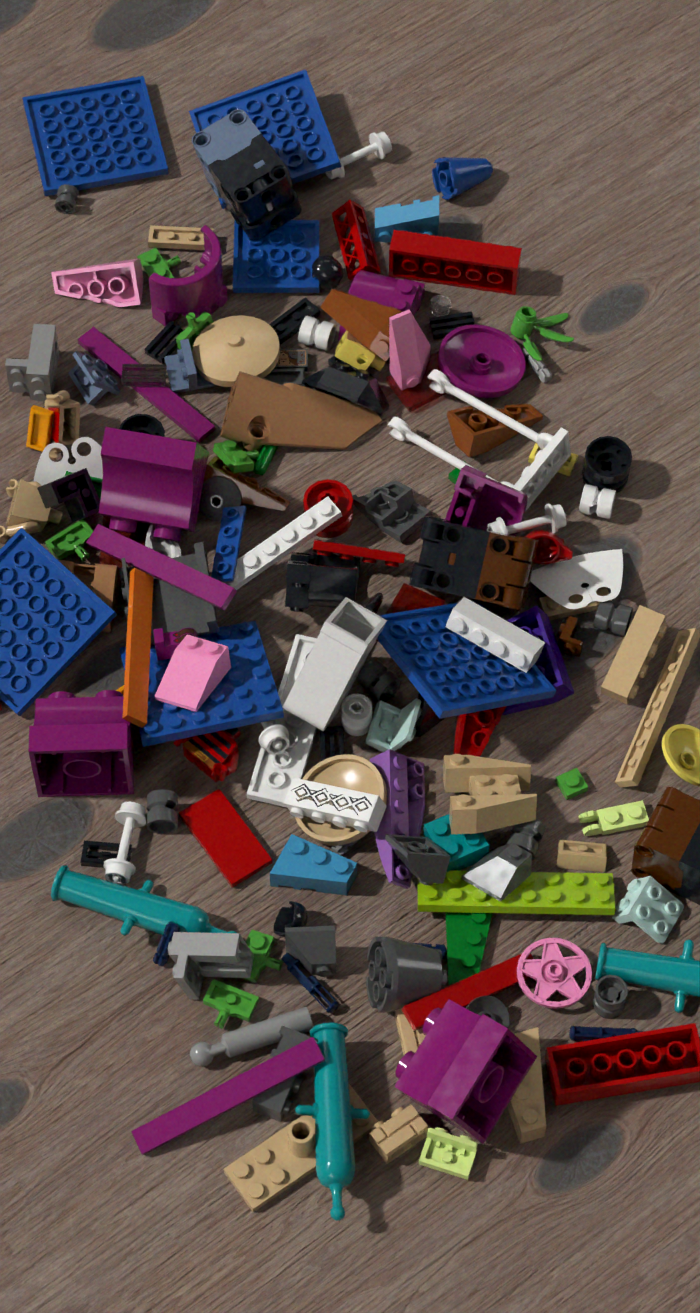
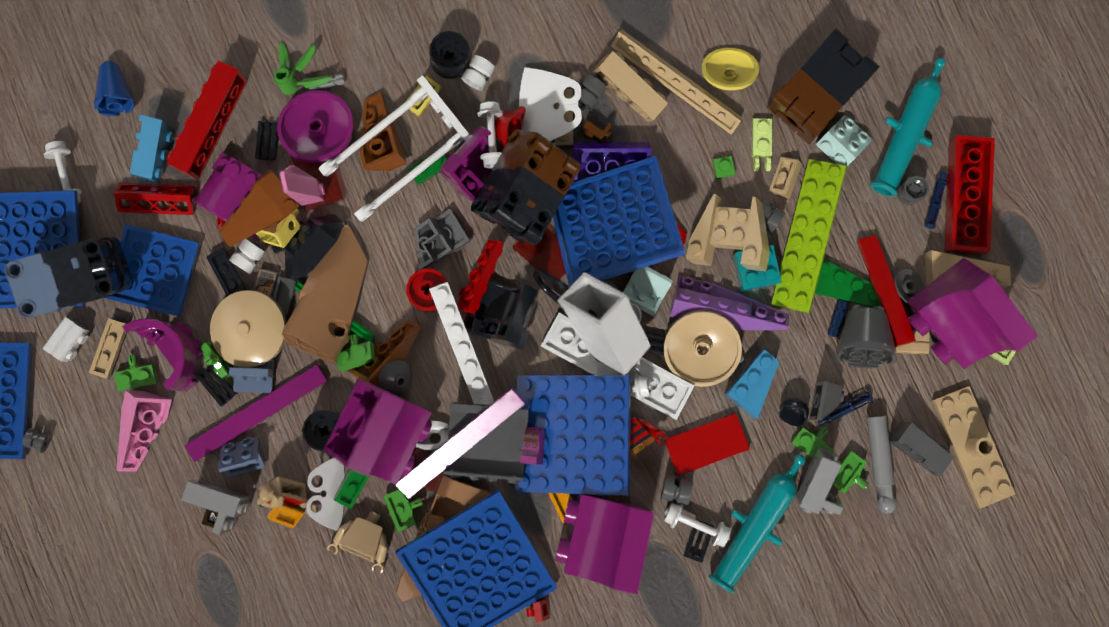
camera: 75 degrees left, 25 degrees up
black brick [37,468,100,522] -> none
clear smoke tile [121,364,167,387] -> none
orange tile [122,568,154,728] -> none
magenta tile [131,1037,326,1155] -> none
dark blue axle [153,921,180,966] -> none
bright pink slope [155,635,231,712] -> none
blue bracket [211,506,246,582] -> none
white brick [284,778,387,832] -> none
teal piece [295,1022,370,1221] -> none
black hair [312,255,344,290] -> none
tan brick [369,1105,429,1164] -> none
dark grey slope [385,834,451,885] -> none
clear tile [430,295,451,316] -> none
white brick [445,597,545,673] -> none
slope [462,843,532,902] -> none
bright pink wheel [517,938,592,1009] -> none
none -> white brick [43,317,90,362]

